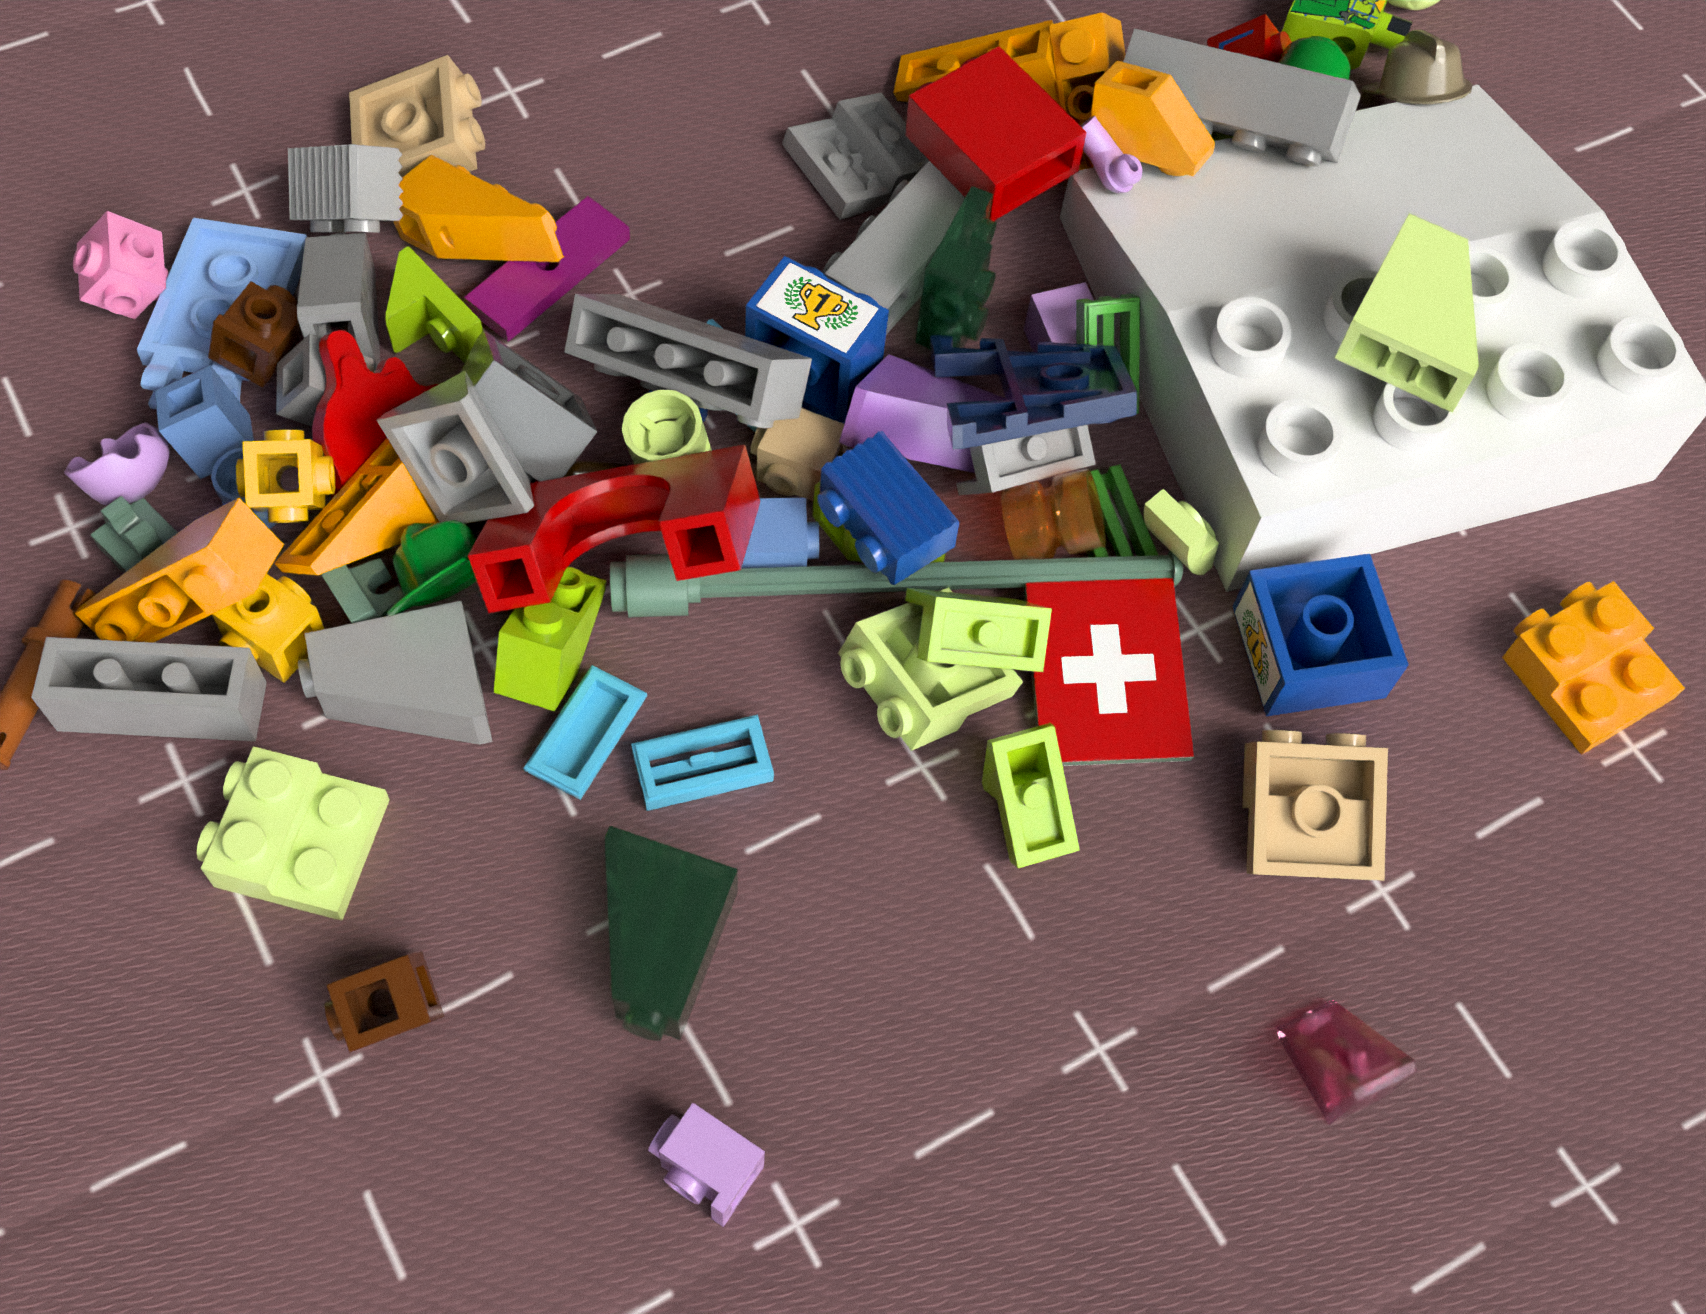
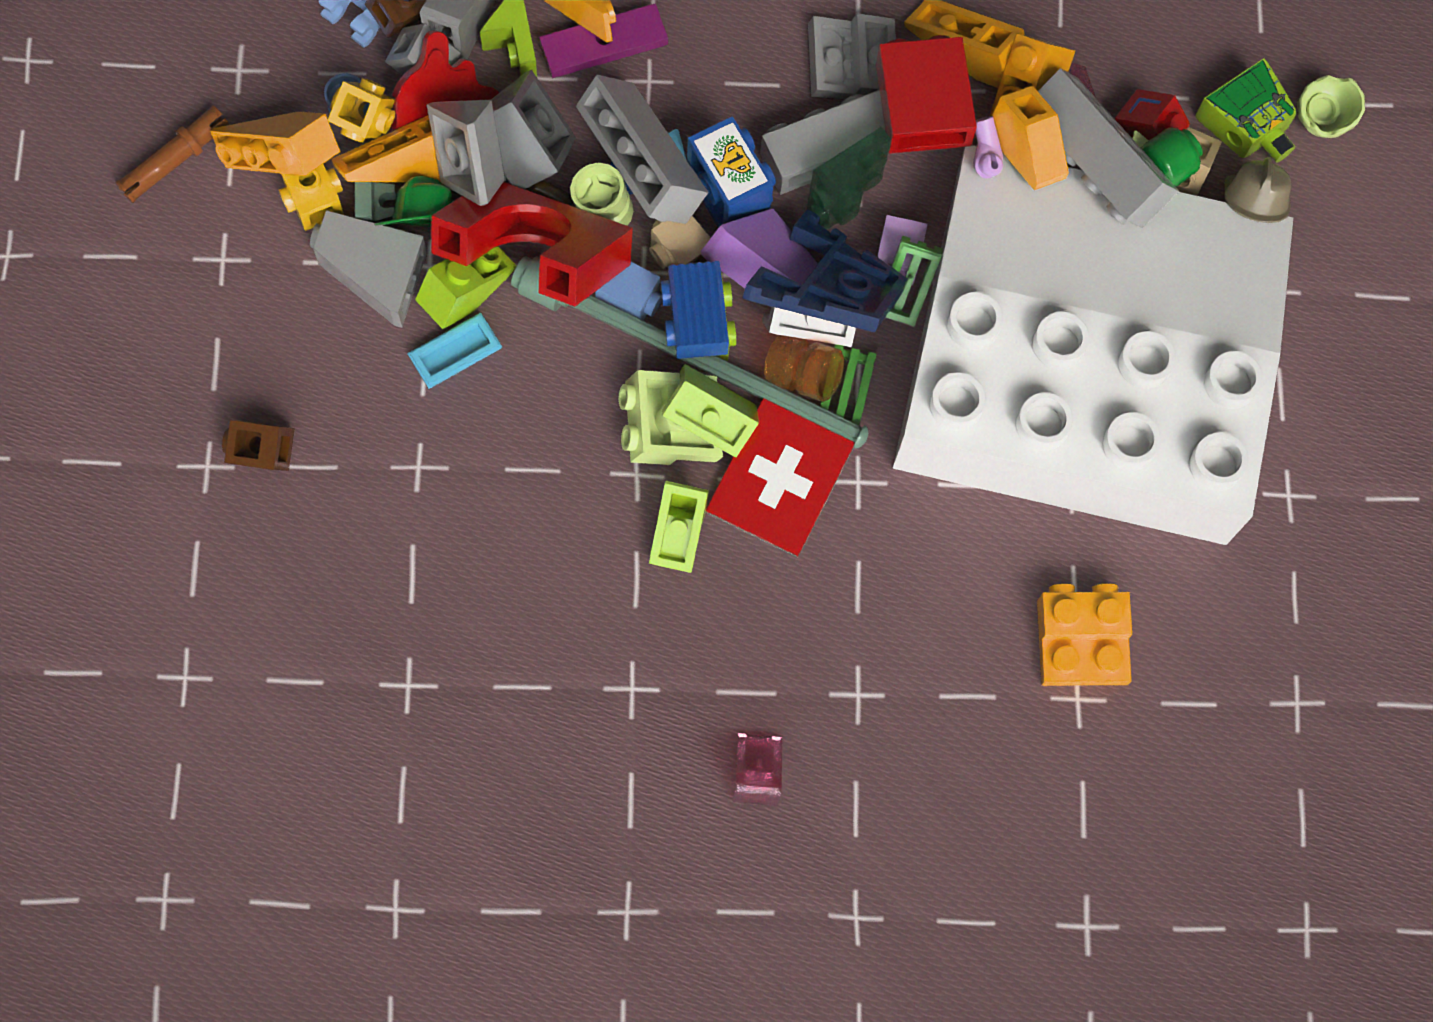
camera: 30 degrees right, 10 degrees up
light grey brick [31,637,267,741] -> none
lavender hair [64,422,170,505] -> none
sand green tile [90,496,178,573] -> none
medium blue brick [155,365,254,479] -> none
yellowish green plate [197,746,390,921] -> none
clear green slope [605,826,738,1041] -> none
medium azure tile [631,715,774,811] -> none
lavender brick [648,1103,765,1227] -> none
yellowish green slope [1144,489,1219,575] -> none
blue brick [1232,553,1409,717] -> none
tan plate [1243,730,1388,881] -> none
yellowish green slope [1335,213,1479,413] -> none

